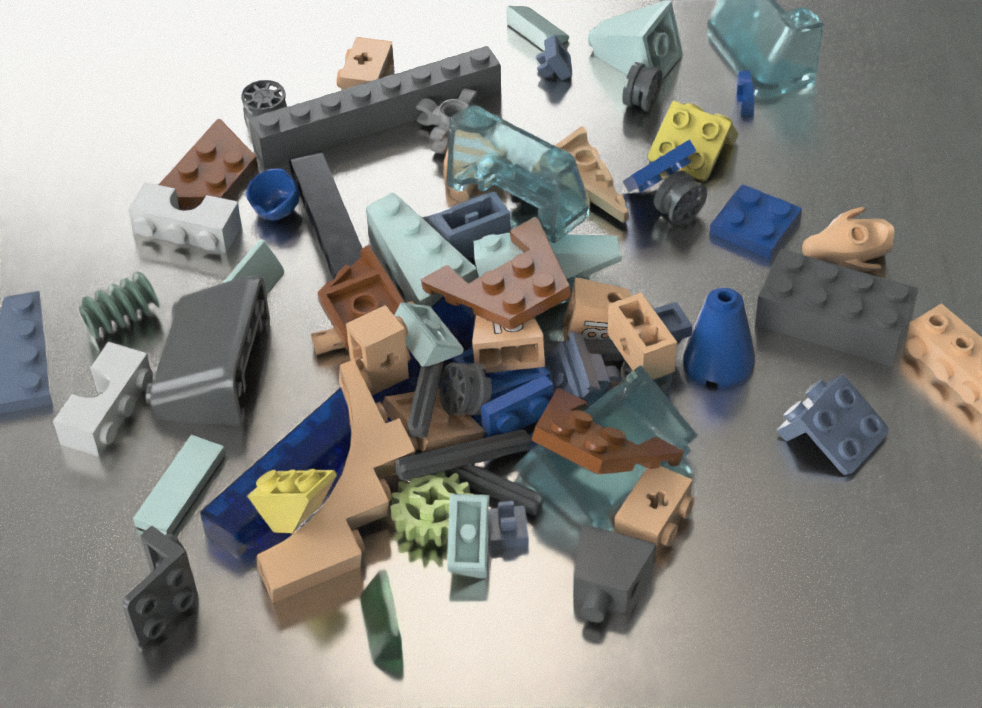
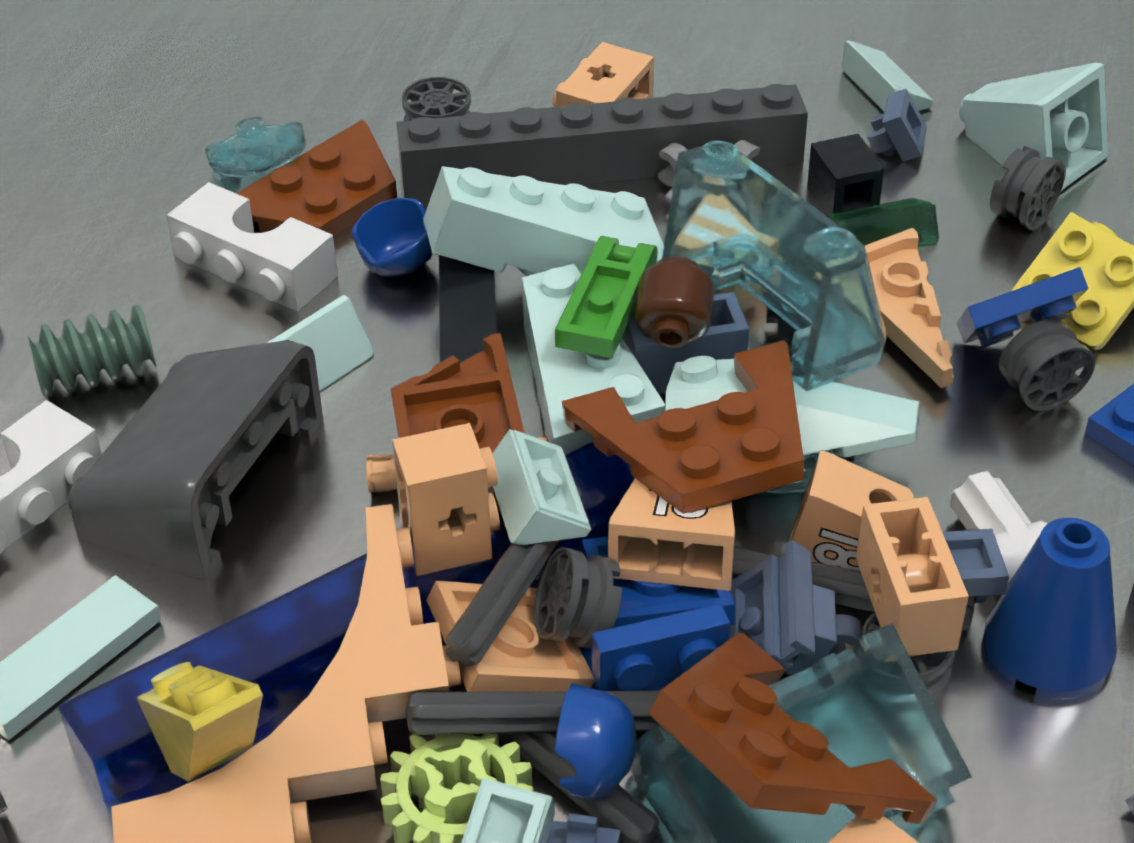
camera: 15 degrees right, 5 degrees down
none -> clear light blue dish [205,117,306,177]
none -> light aqua wedge [423,166,668,276]
none -> bright green plate [555,236,658,359]
none -> blue hair [555,683,636,801]
none -> reddish brown head [634,256,715,348]
none -> black brick [807,134,885,220]
none -> clear green slope [818,198,939,256]
none -> white piece [950,471,1047,585]

